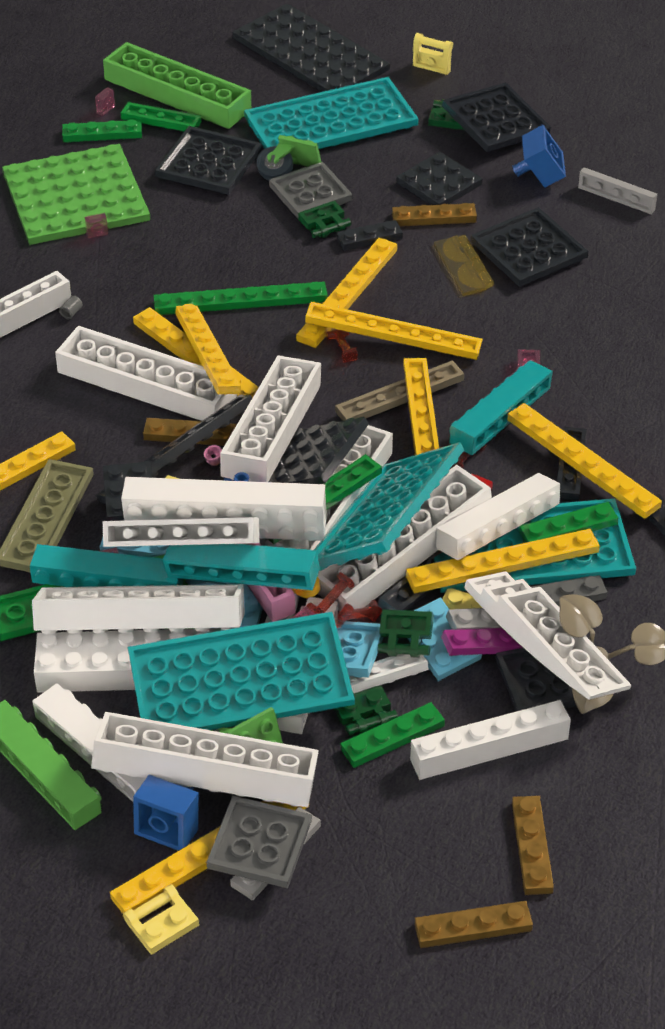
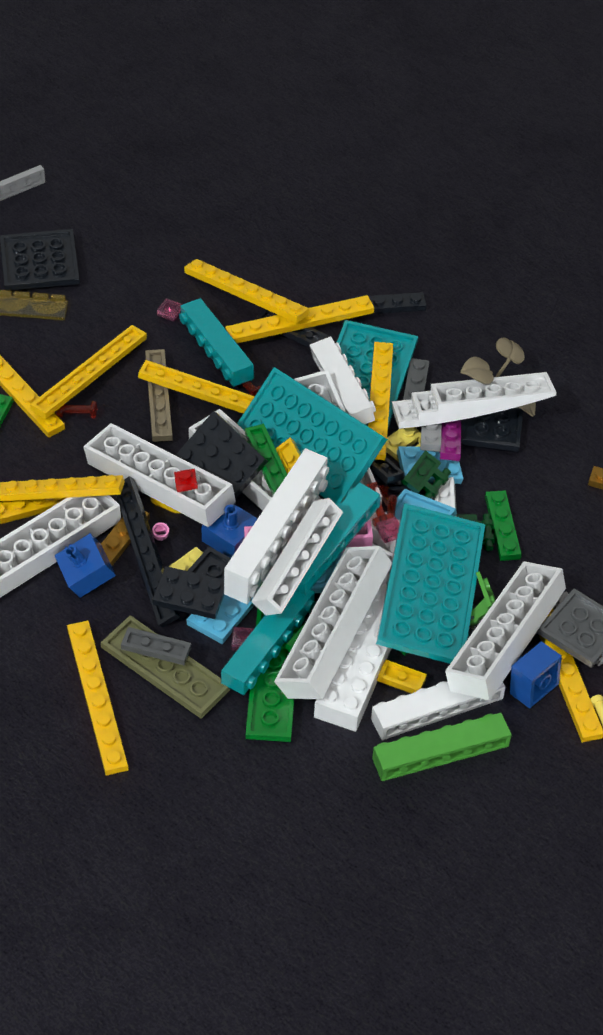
camera: 70 degrees left, 5 degrees up
white brick [410,700,571,780] -> none
green plate [519,502,619,543] -> none
none -> blue brick [54,533,116,598]
none -> dark grey plate [121,627,191,665]
none -> red plate [174,468,198,492]
none -> yellow plate [184,259,309,323]
none -> yellow plate [276,438,301,474]
none -> yellow plate [377,660,427,694]

